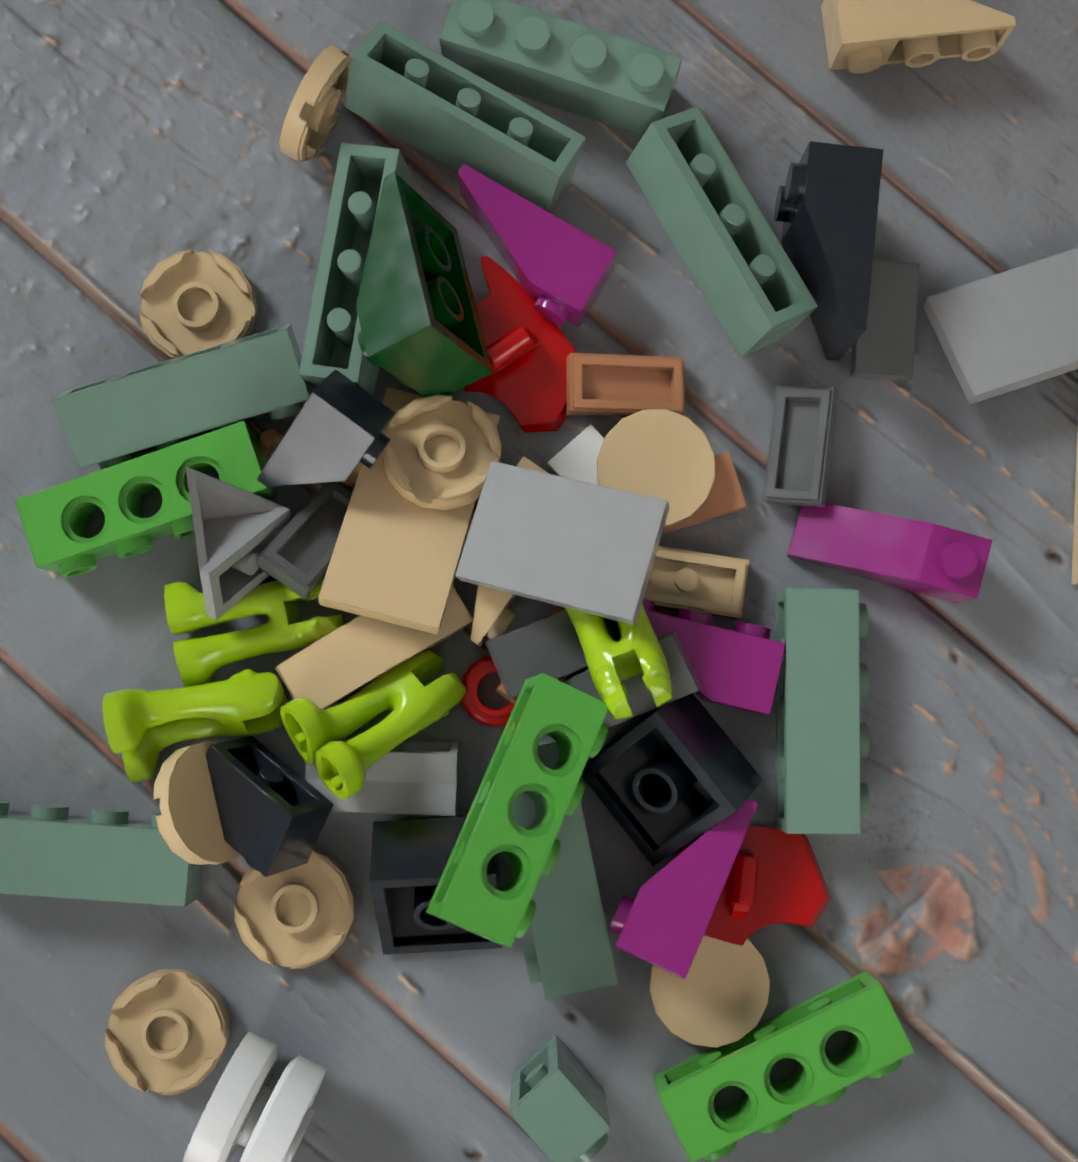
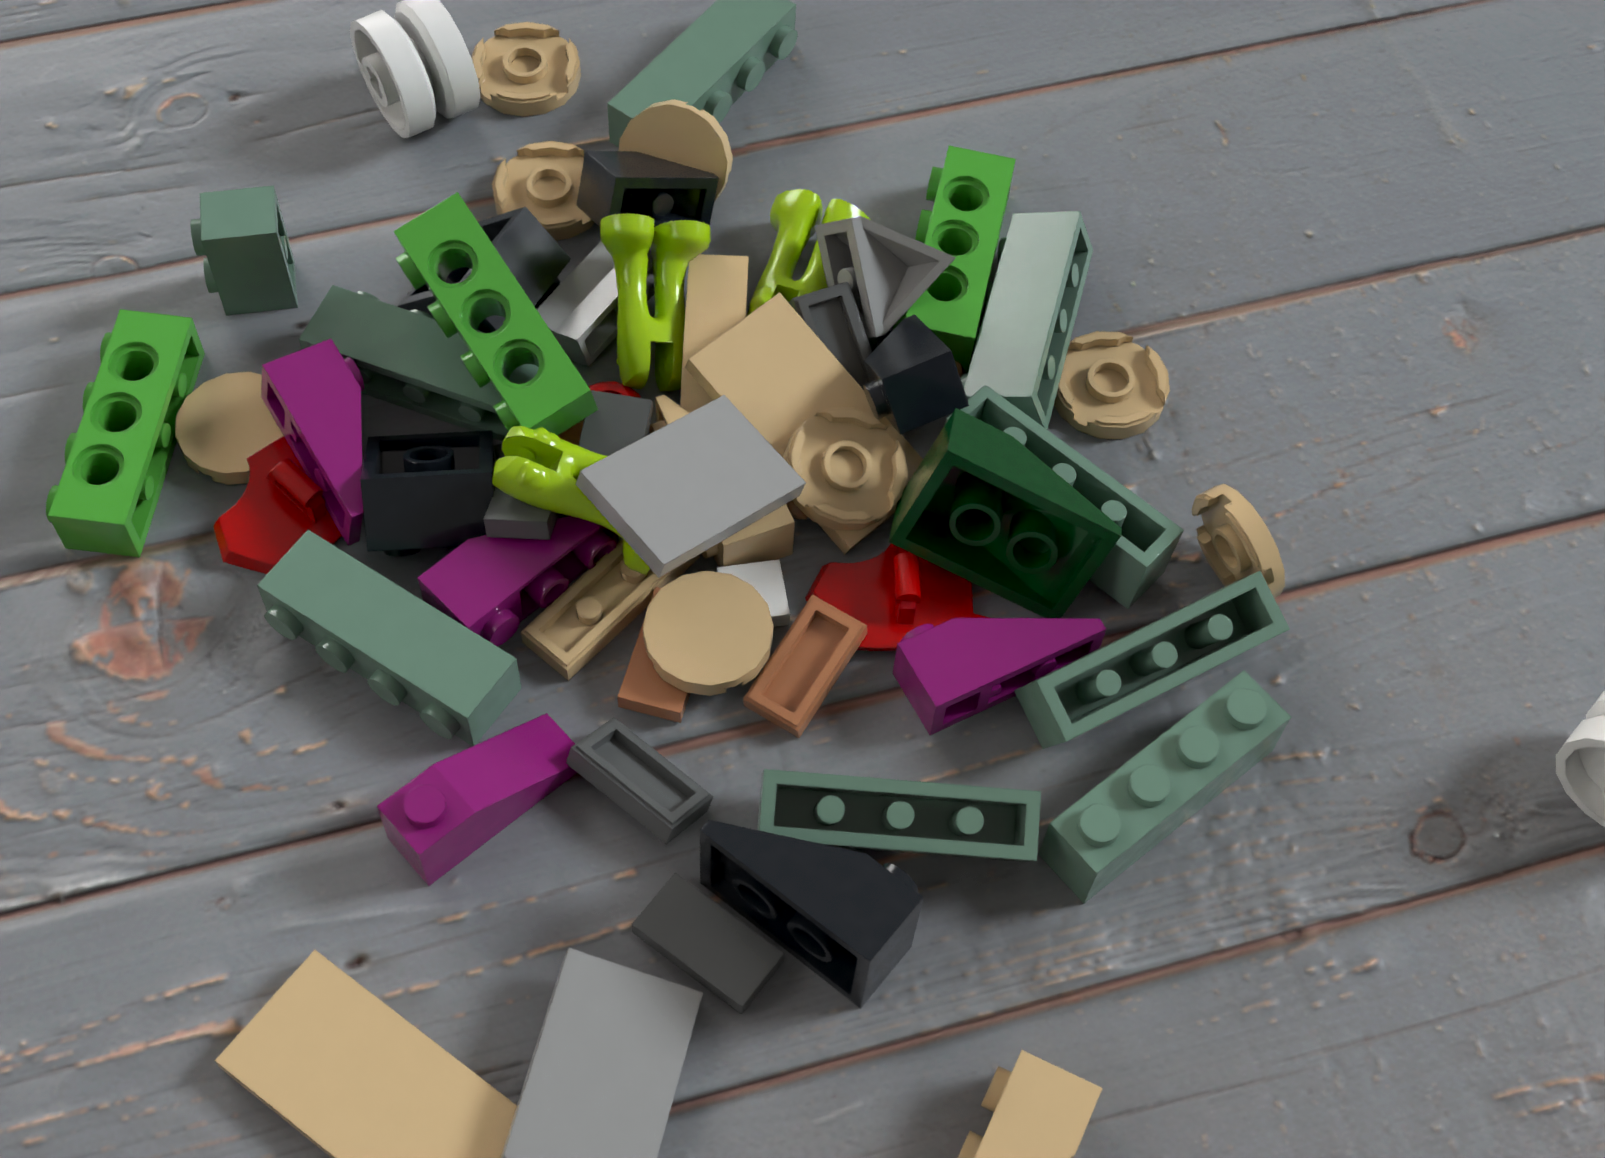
camera: 120 degrees right, 25 degrees down
lime piece [102,669,288,783] -> none

